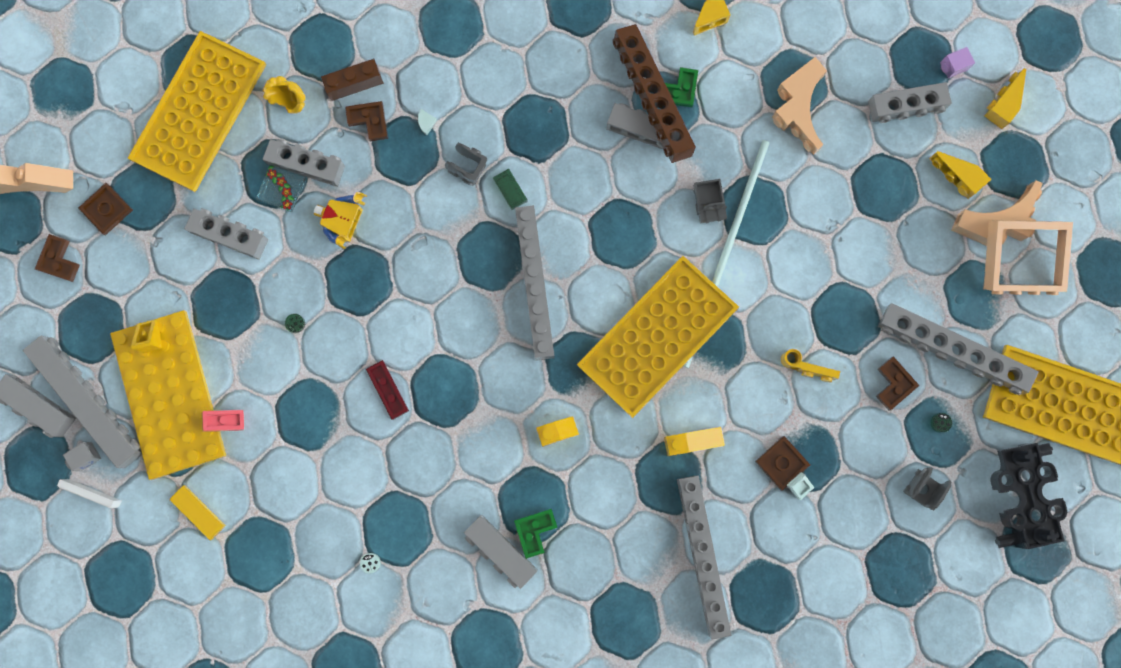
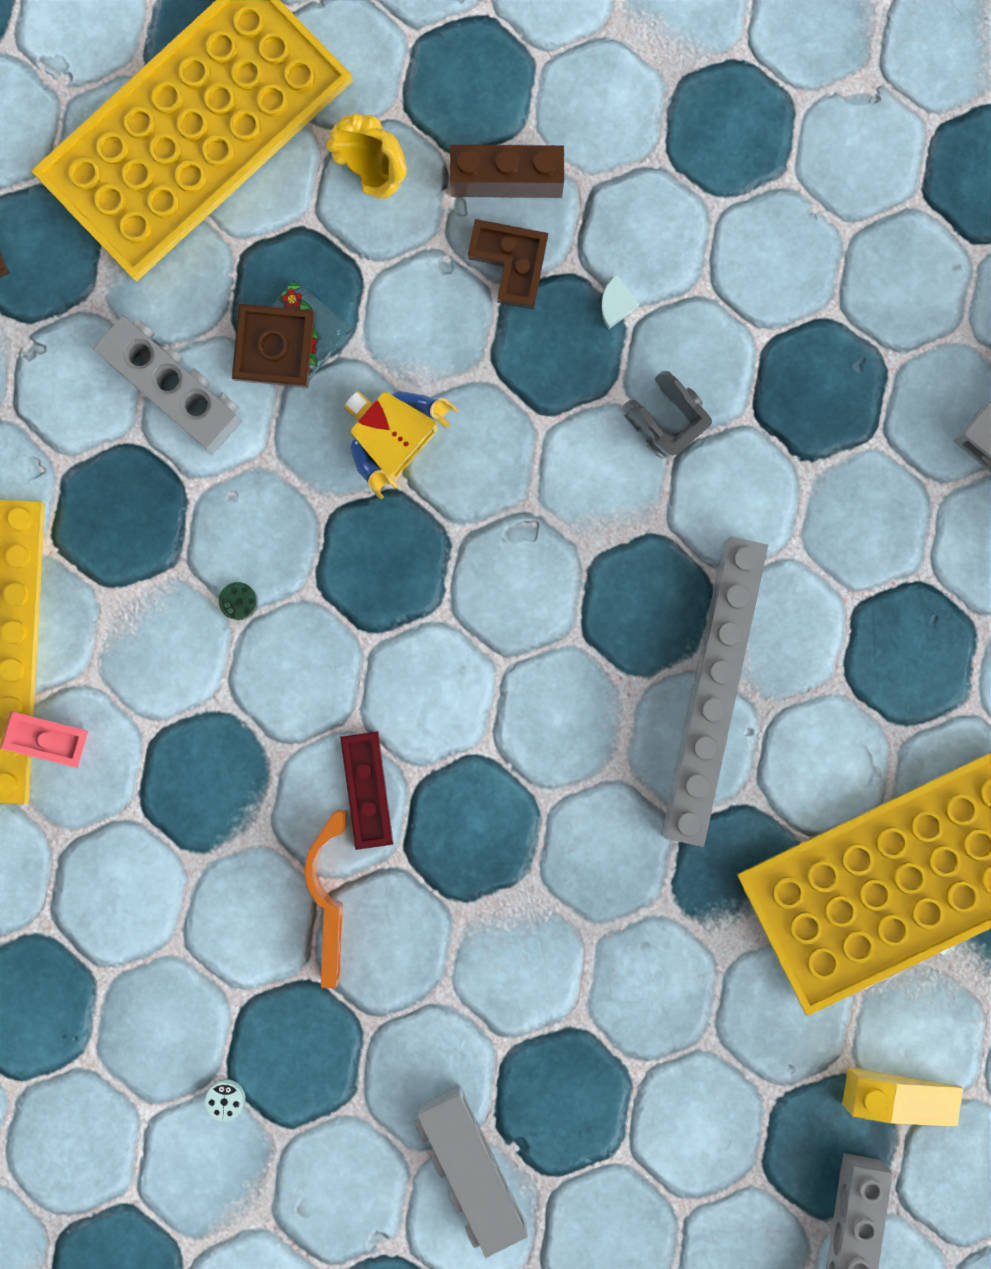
camera: 20 degrees right, 5 degrees up
light grey brick [263,139,345,187] -> none
clear green tile [493,169,528,210] -> none
green plate [514,509,558,559] -> none
yellow slope [536,416,579,447] -> none
none -> reddish brown tile [232,304,316,388]
none -> orange piece [304,810,347,988]

